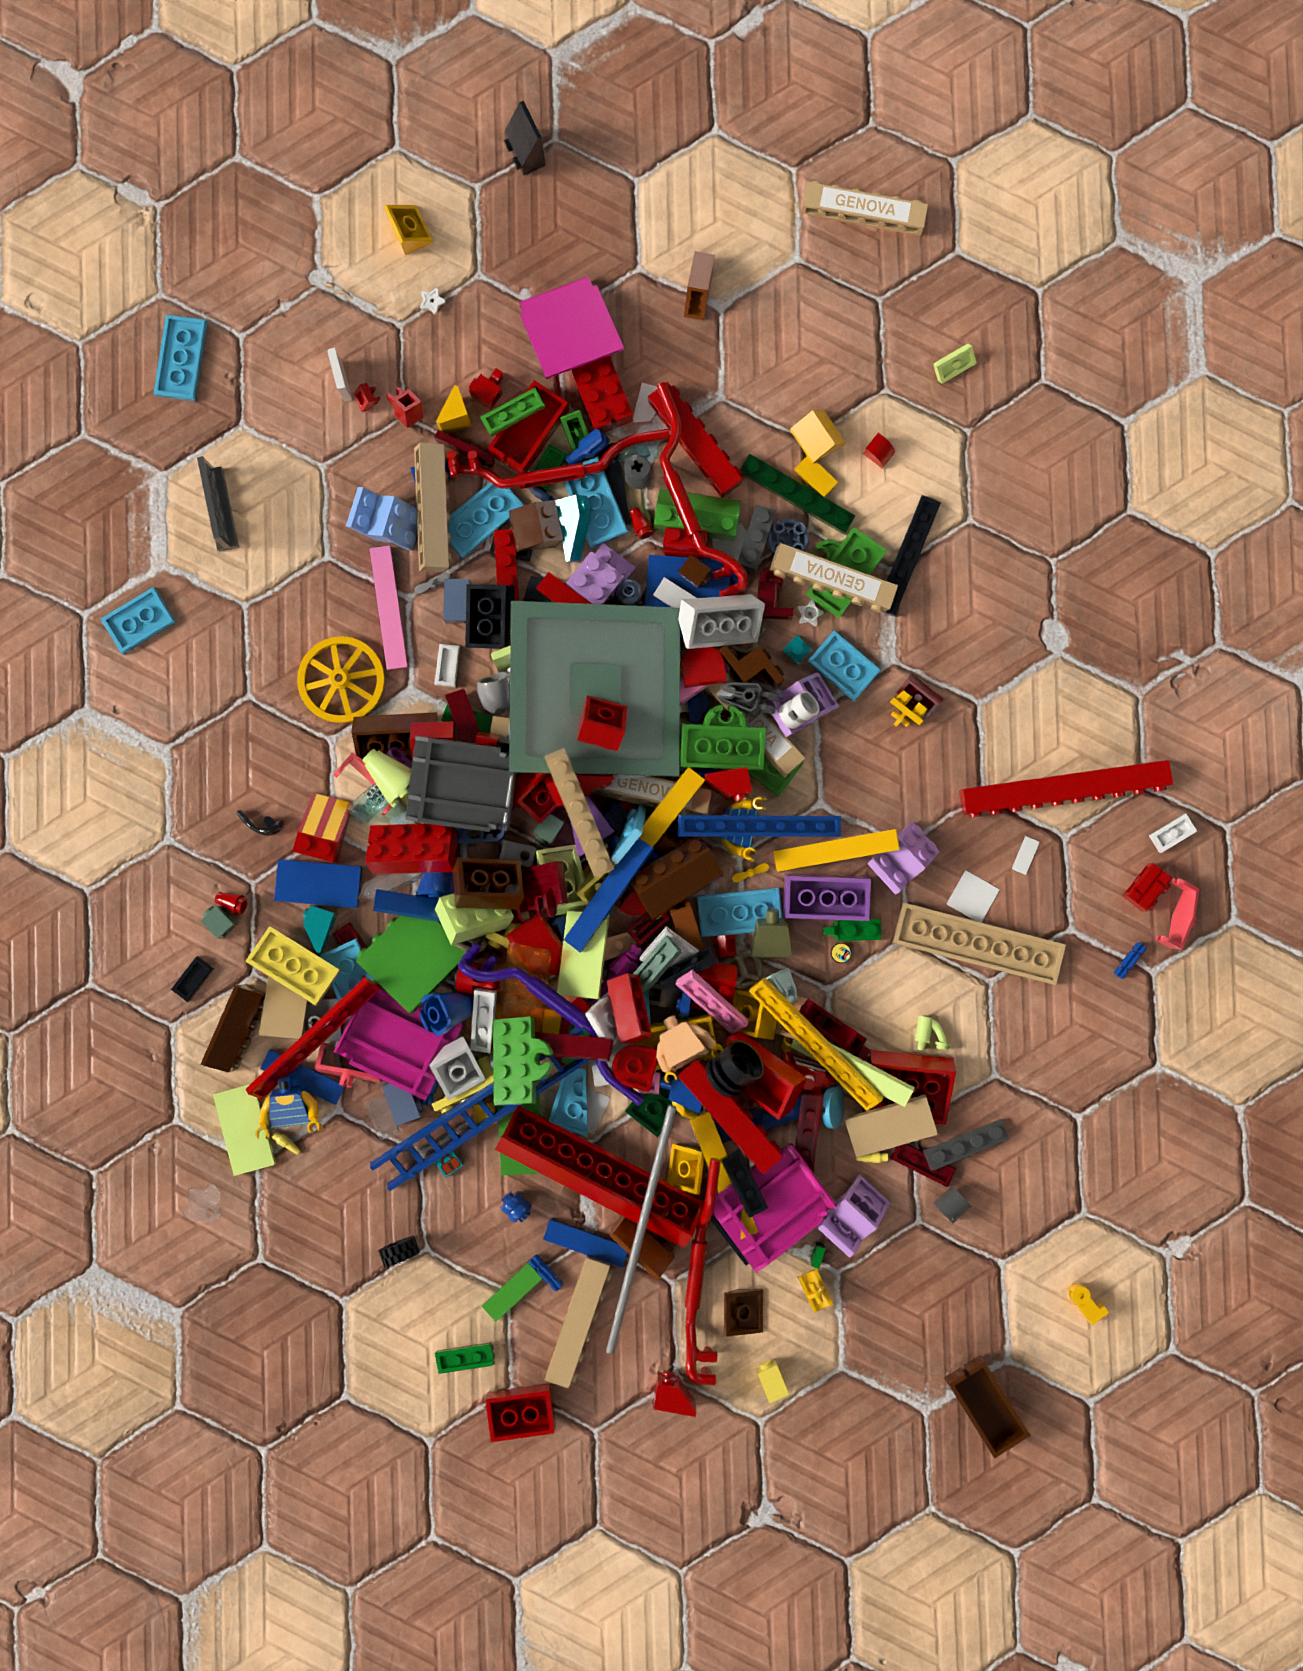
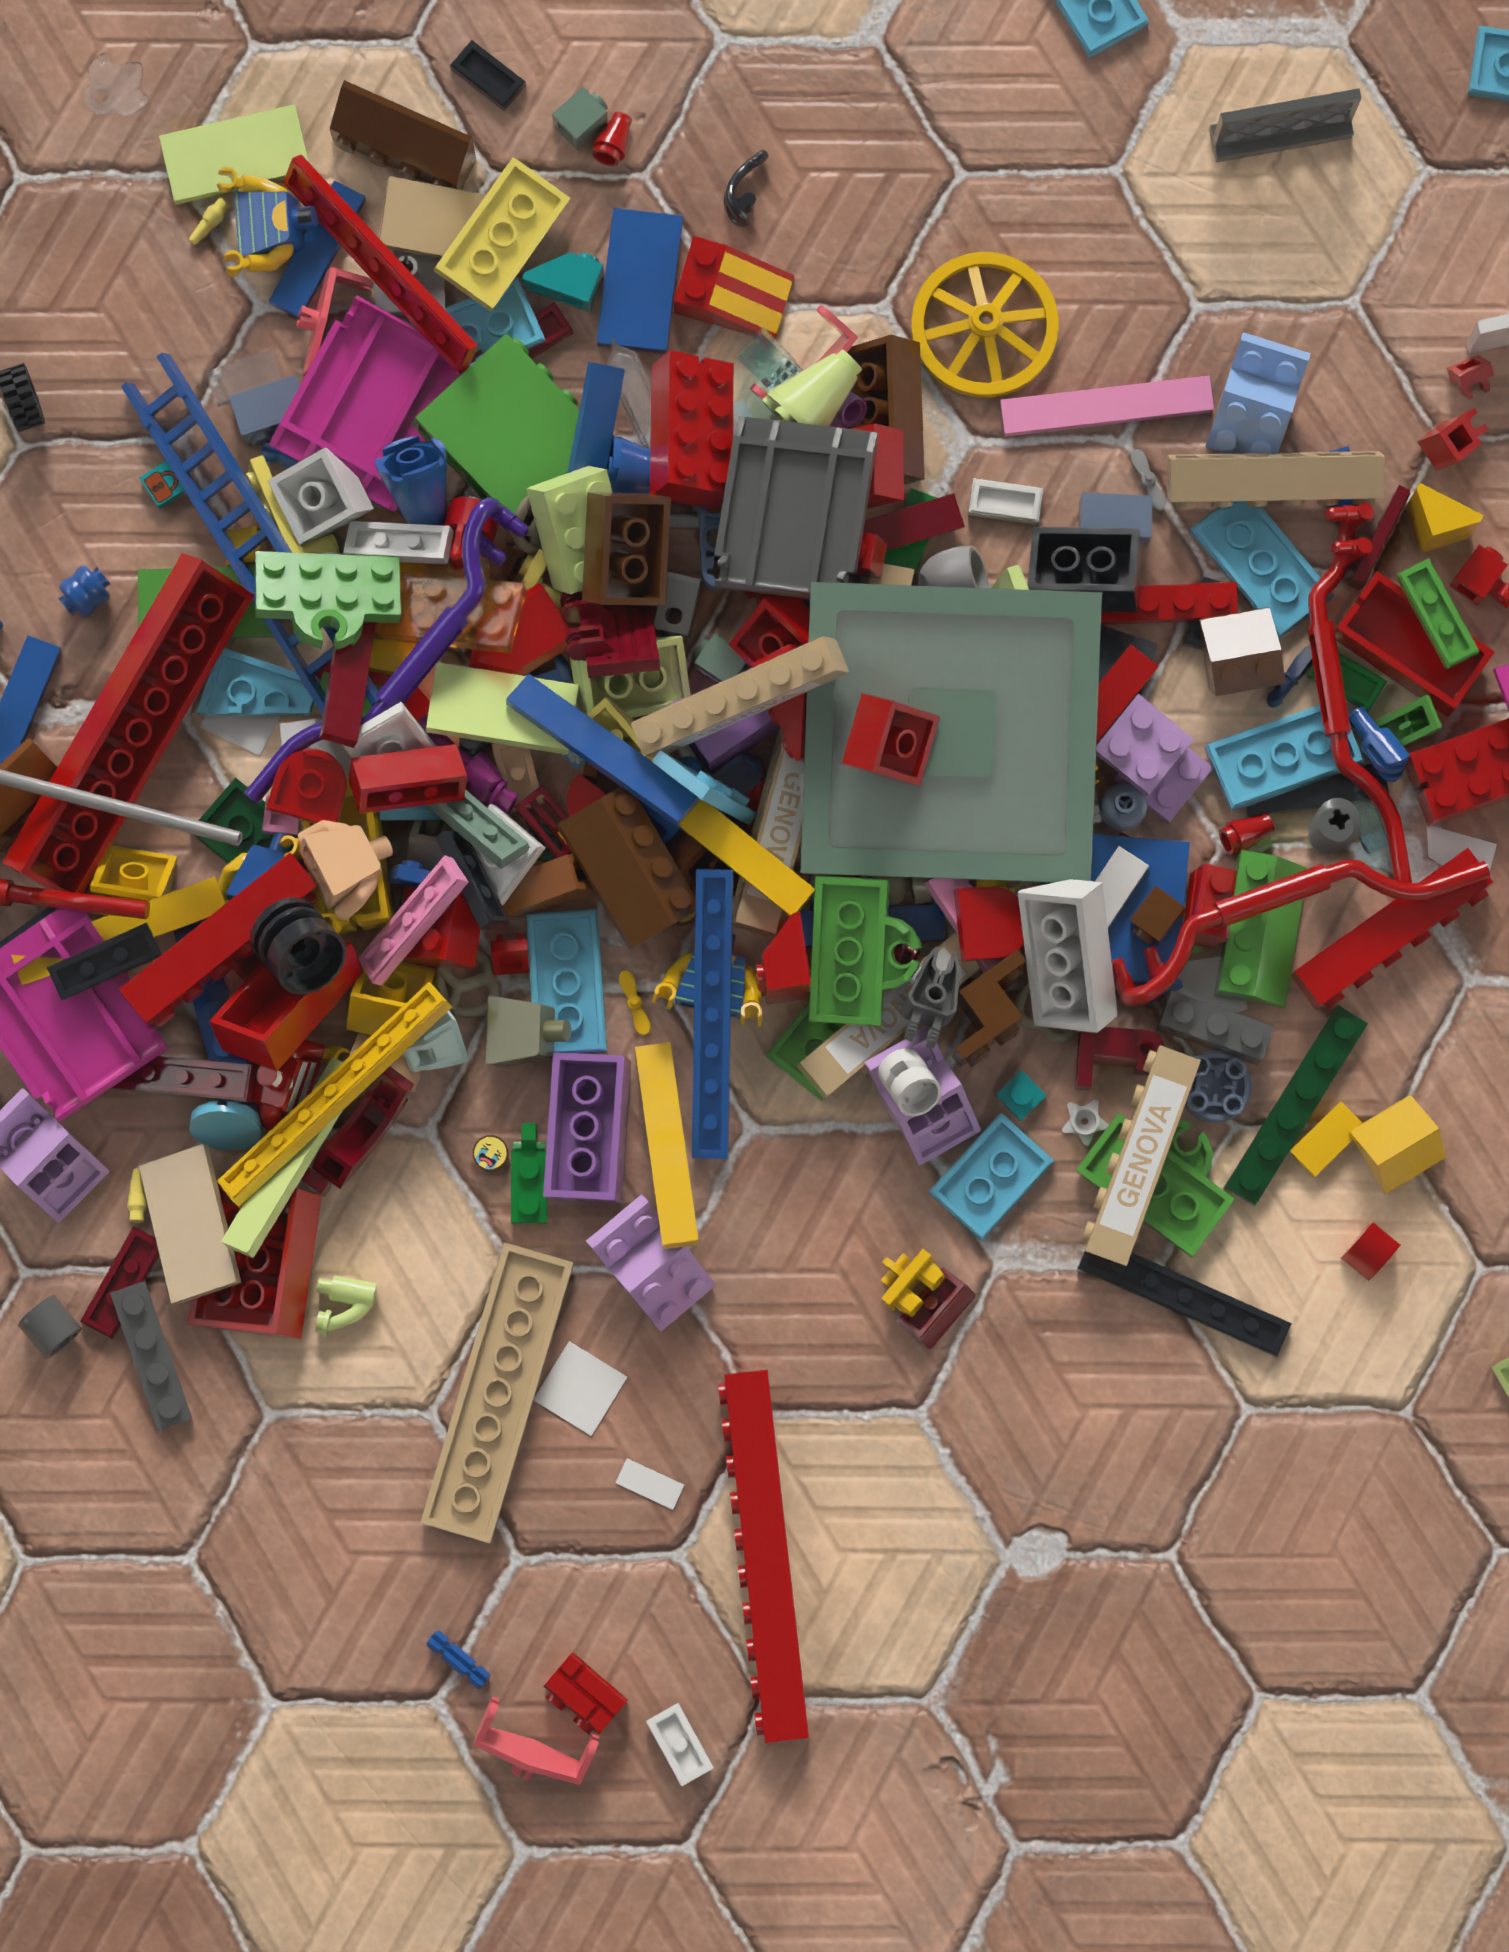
camera: 90 degrees right, 5 degrees down
slope [555,495,590,563] -> none

